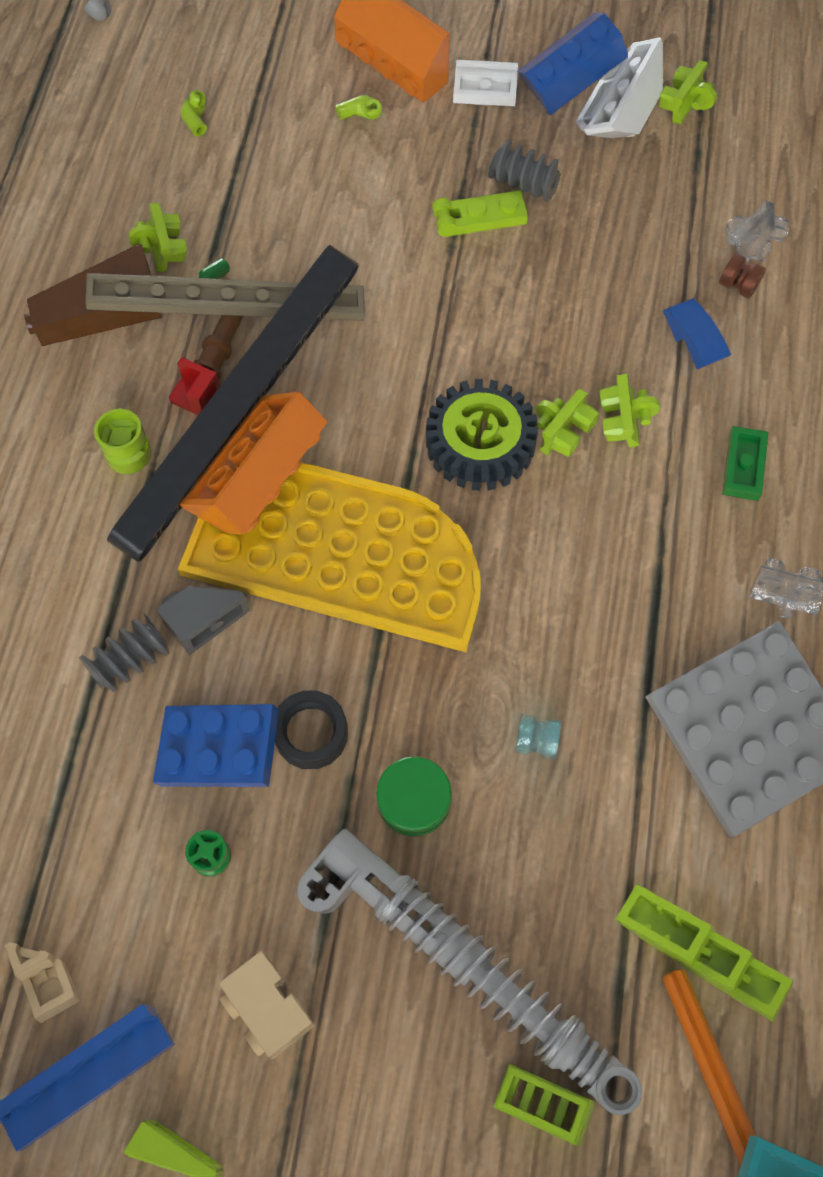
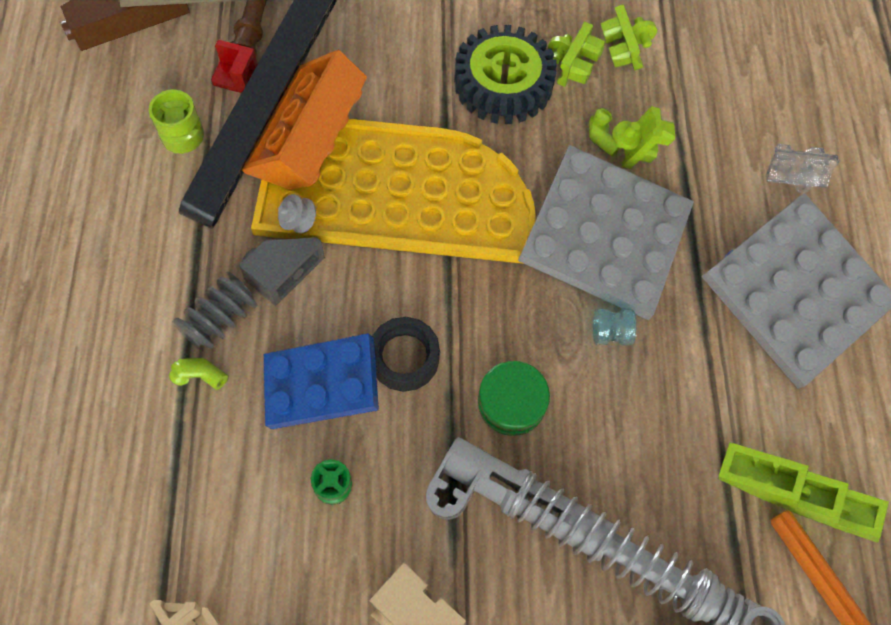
camera: 15 degrees left, 0 degrees up
green plate [722,426,769,501] -> none
none -> lime arm [169,358,228,390]
none -> light grey wheel [278,194,316,233]
none -> light grey plate [518,145,694,320]
none -> lime arm [589,108,621,157]
none -> lime hips [612,106,676,169]

